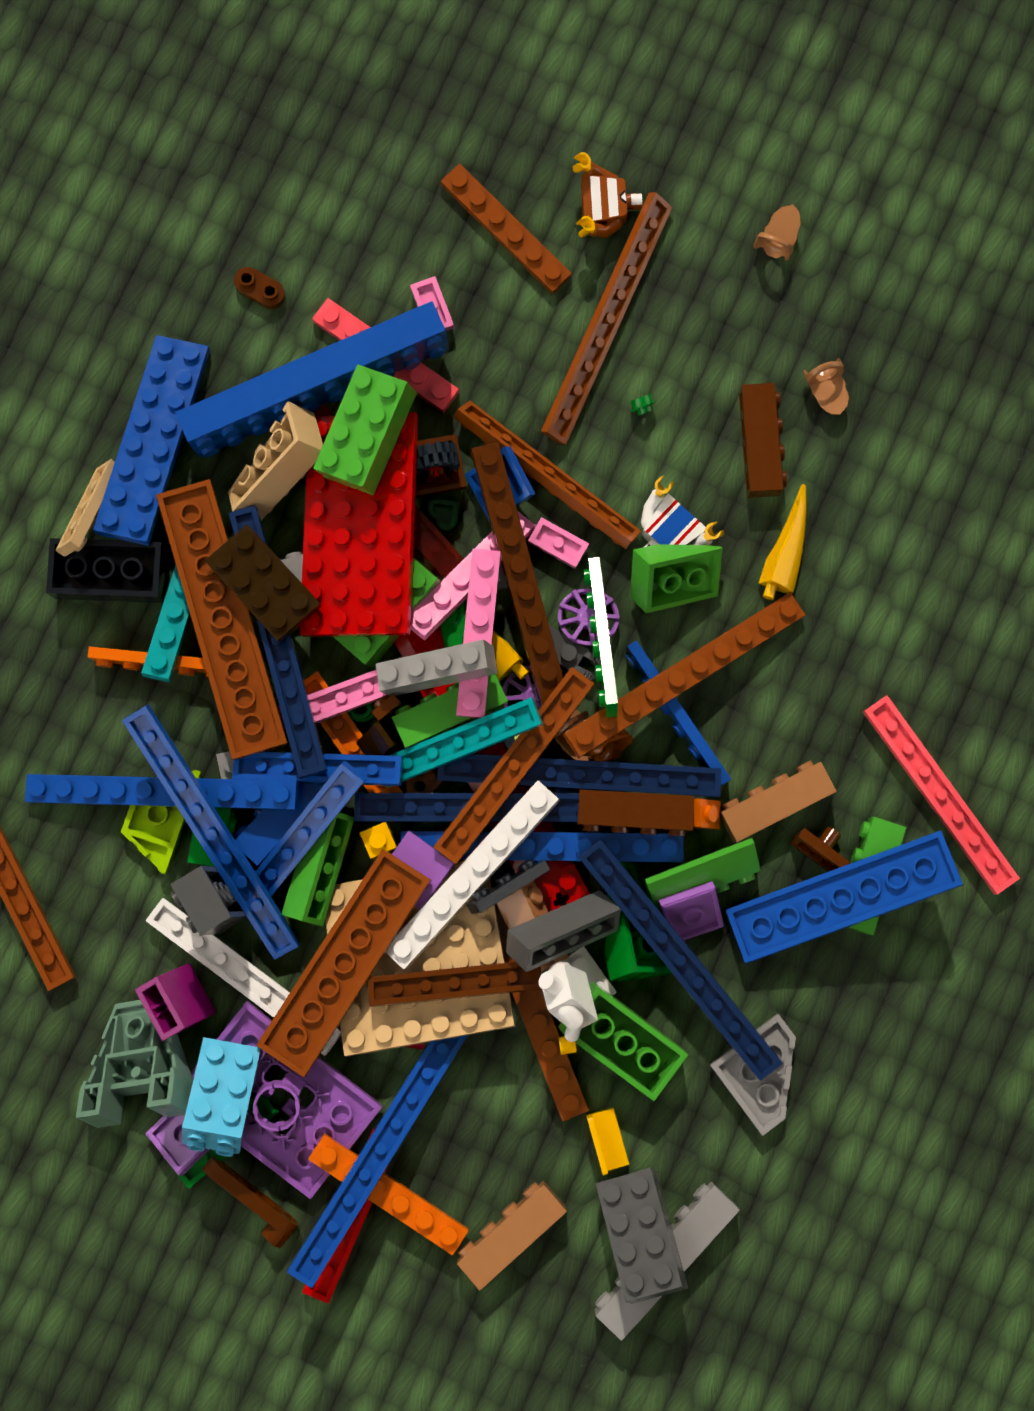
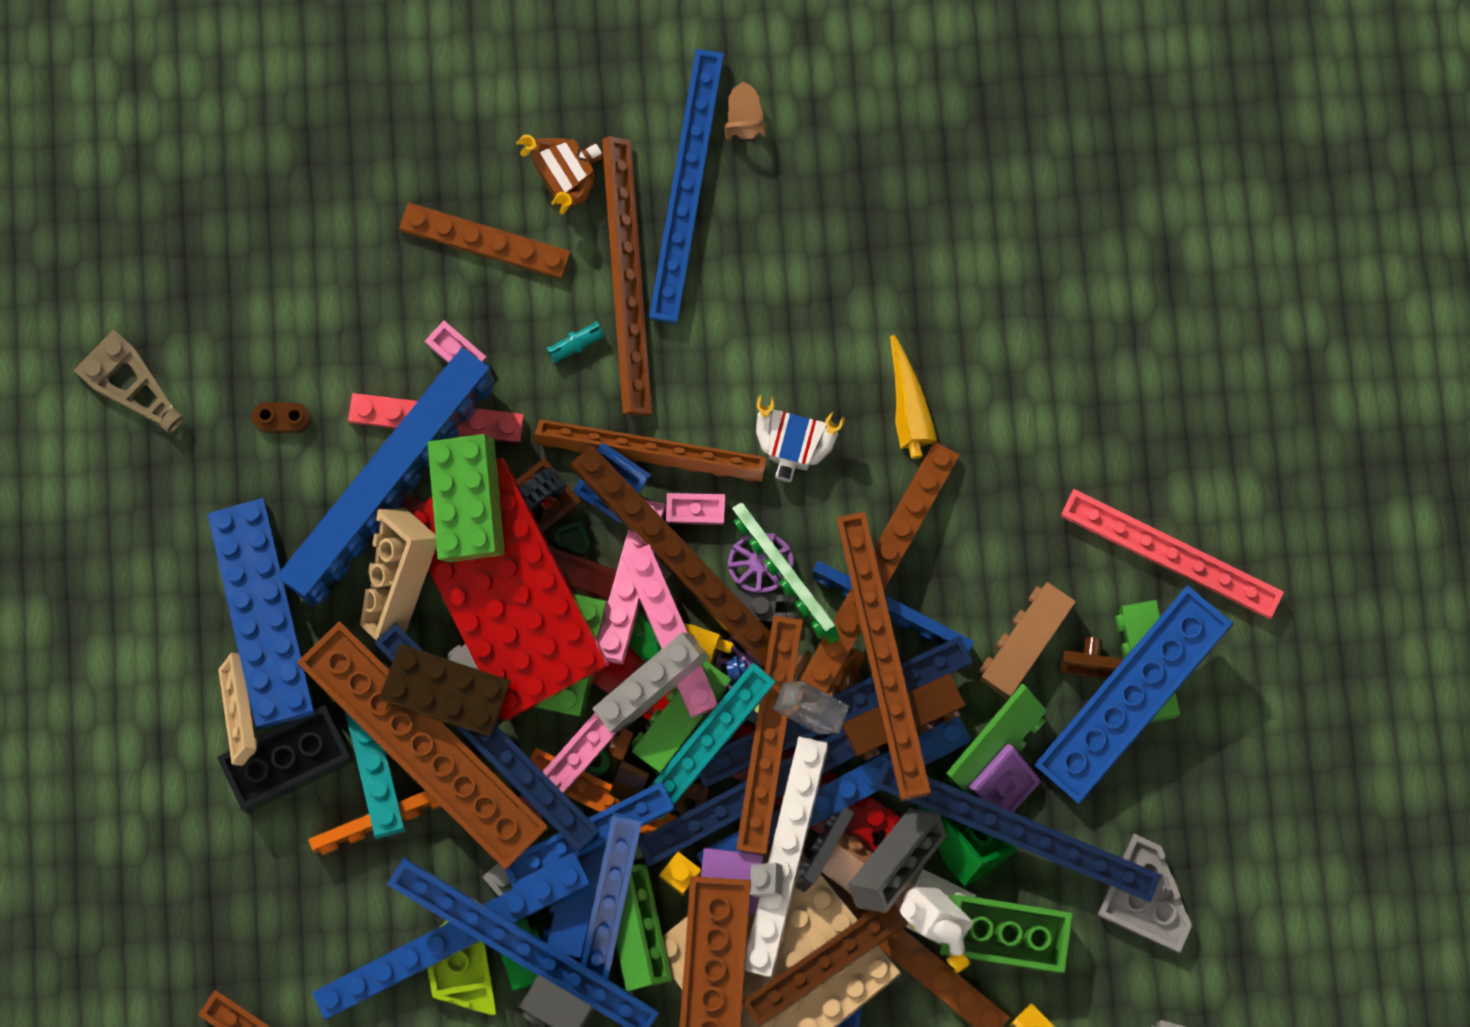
camera: 30 degrees left, 5 degrees down
green plate [630,394,656,416] -> none
bright green slope [630,544,723,613] -> none
orange bracket [693,799,721,829] -> none
reddish brown brick [738,383,787,498] -> none
medium nougat piece [803,358,849,415] -> none
none -> dark tan plate [73,329,184,433]
none -> teal pin [546,321,605,364]
none -> blue plate [649,49,724,324]
none -> blue plate [727,656,749,684]
none -> light grey plate [750,863,782,897]
none -> clear brick [774,681,849,734]
none -> dark orange plate [836,512,931,801]

